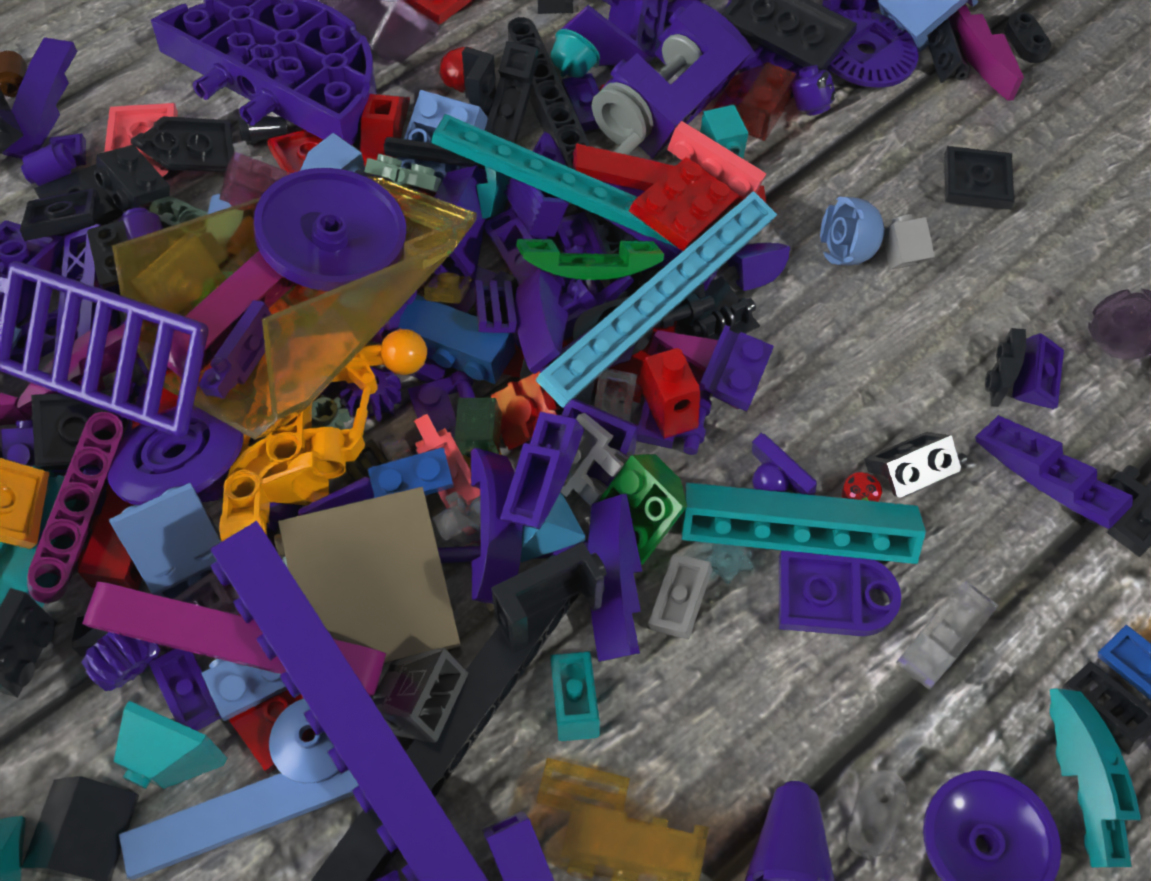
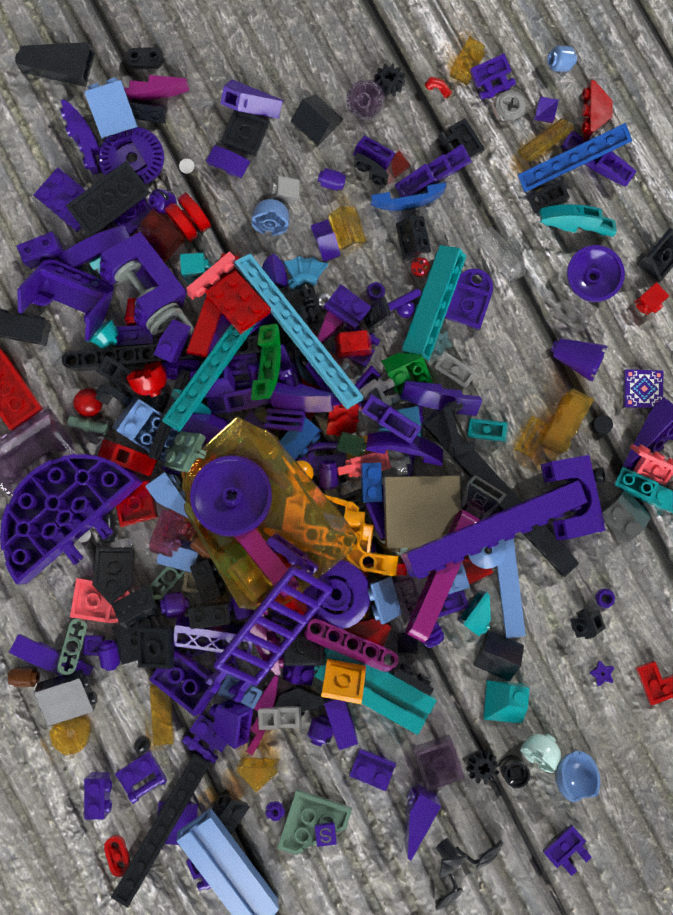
camera: 75 degrees left, 25 degrees up
none -> sand green beam [56,618,87,676]
none -> sand green pin [67,415,109,435]
none -> red cylinder [127,361,167,397]
none -> dark purple slope [154,319,192,363]
none -> red wheel [164,192,211,243]
none -> white sticker [179,159,194,174]
none -> dark purple slope [206,145,250,178]
none -> dark purple slope [220,79,283,119]
none -> dark azure arm [283,256,328,289]
none -> black slope [291,94,343,146]
none -> dark purple slope [311,219,341,262]
none -> dark purple brick [318,168,346,191]
none -> dark purple brick [319,460,338,490]
none -> clear yellow panel [328,206,366,250]
none -> black slope [364,297,391,329]
none -> dark purple plate [366,282,385,301]
none -> blue slope [370,182,446,211]
none -> clear red tile [392,151,410,178]

